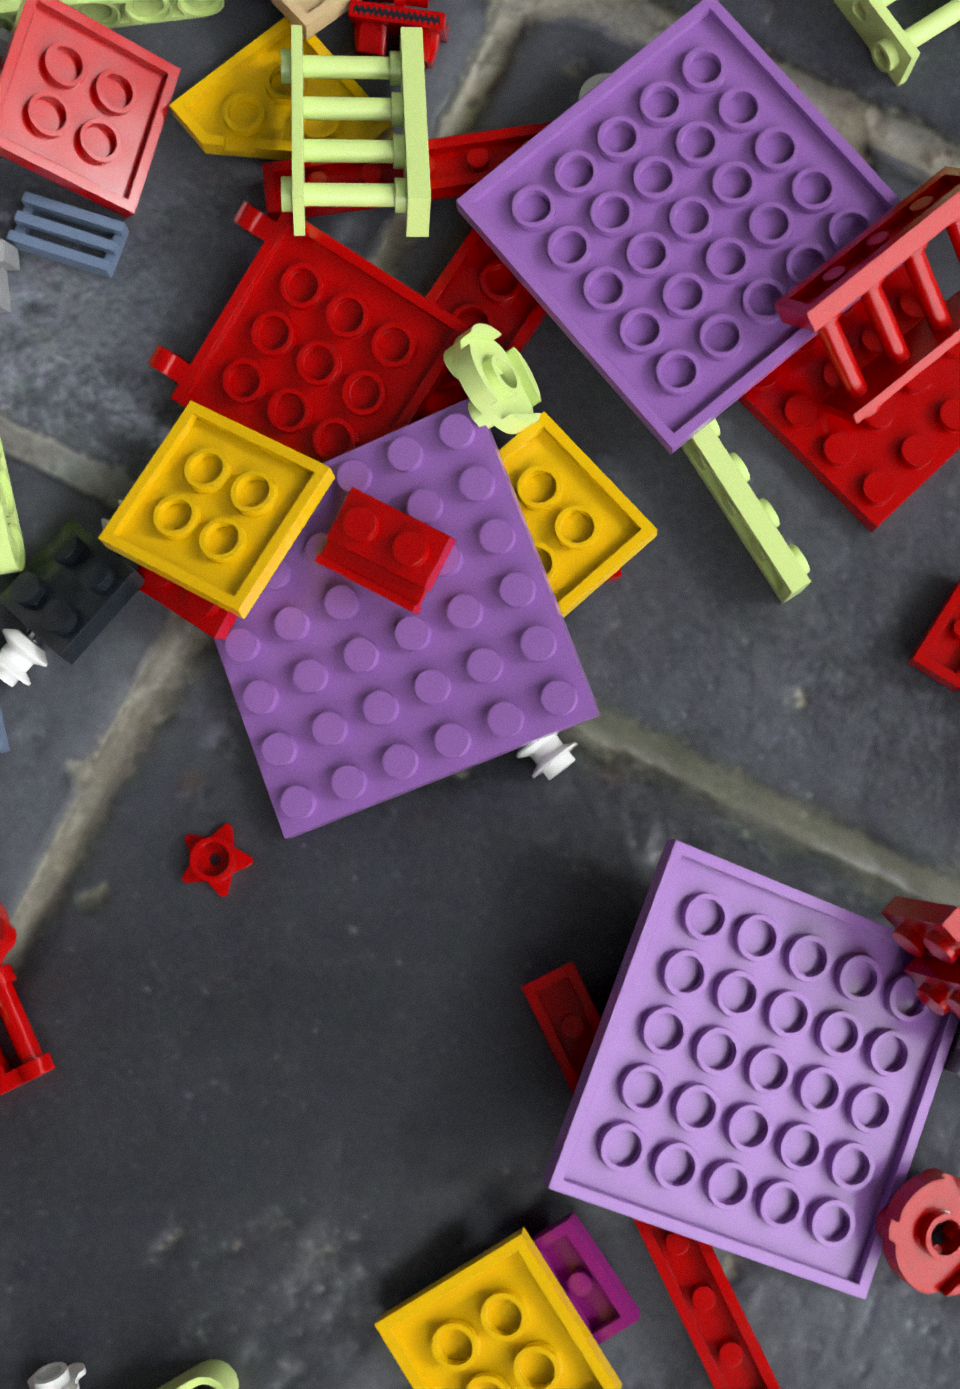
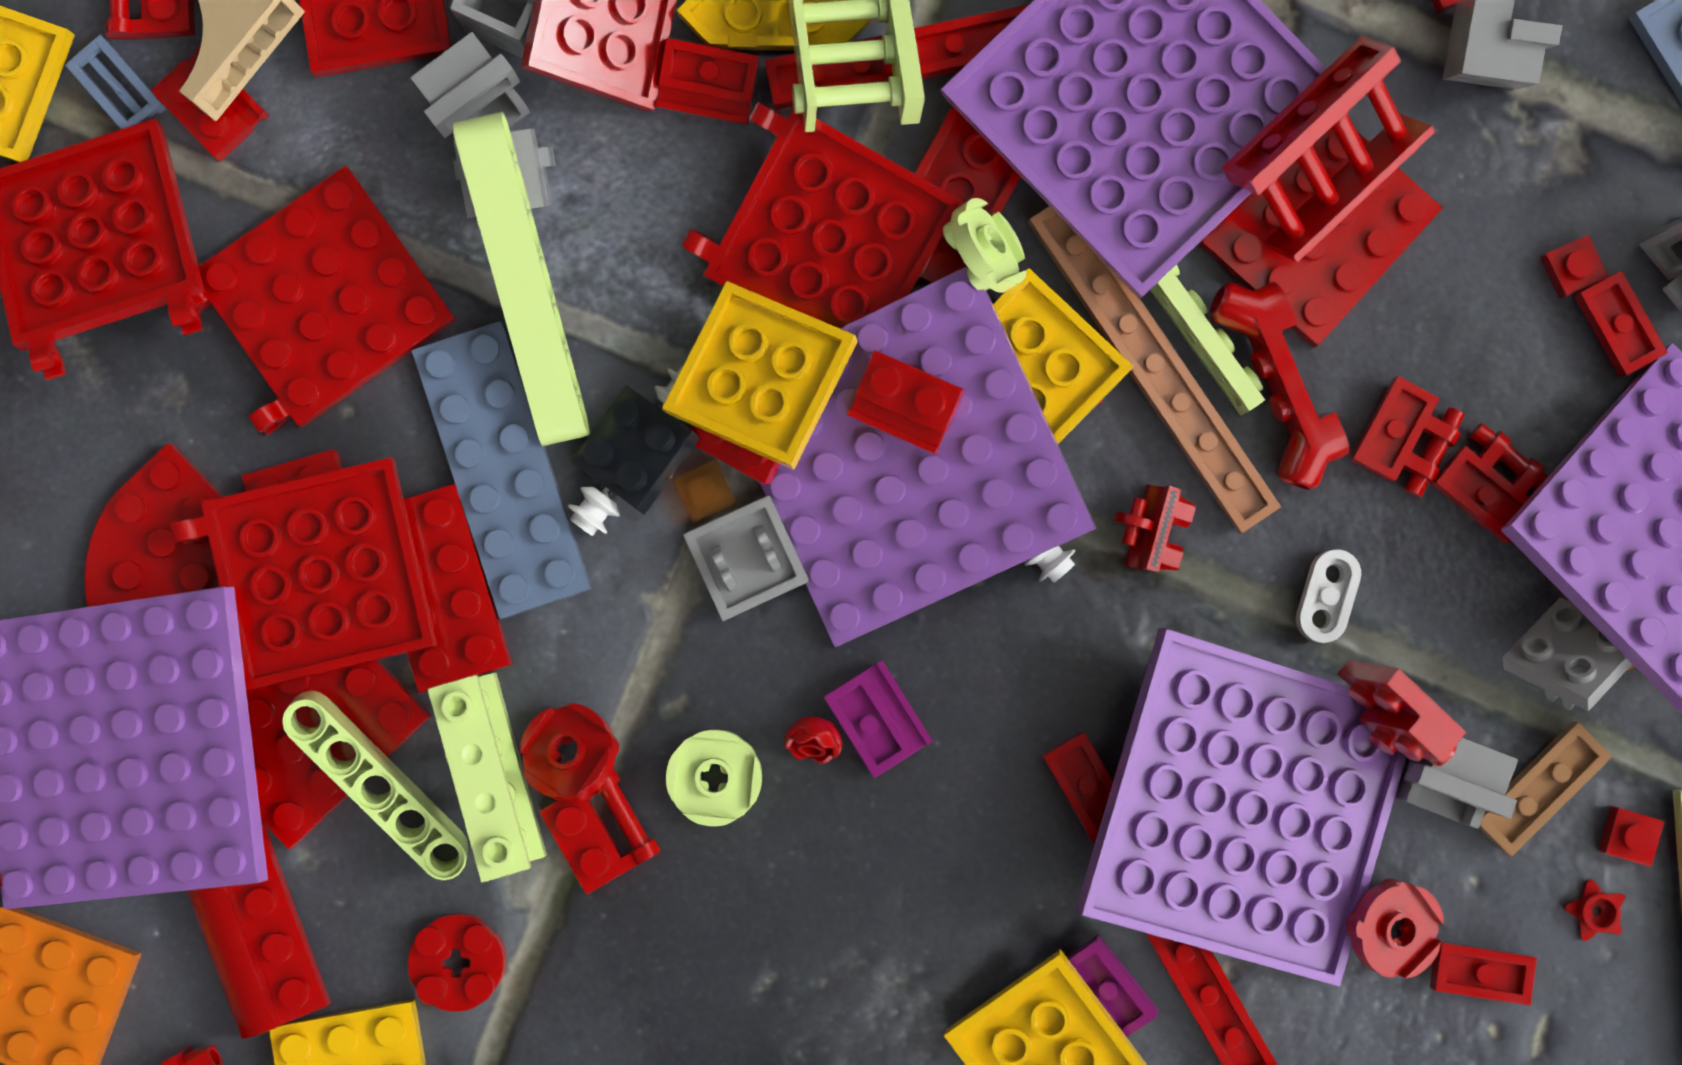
camera: 10 degrees left, 5 degrees up
sand blue tile [6,191,130,279] -> none
red plate [182,823,253,897] -> none
none -> red plate [655,38,761,125]
none -> yellowish green plate [666,729,762,826]
none -> clear orange plate [673,459,737,523]
none -> light grey plate [683,495,809,621]
none -> red plate [784,717,843,764]
none -> magenta plate [824,660,933,778]
none -> nougat plate [1028,206,1281,534]
none -> red hips [1113,484,1196,573]
none -> red plate [1210,281,1349,490]
none -> white plate [1296,550,1361,643]

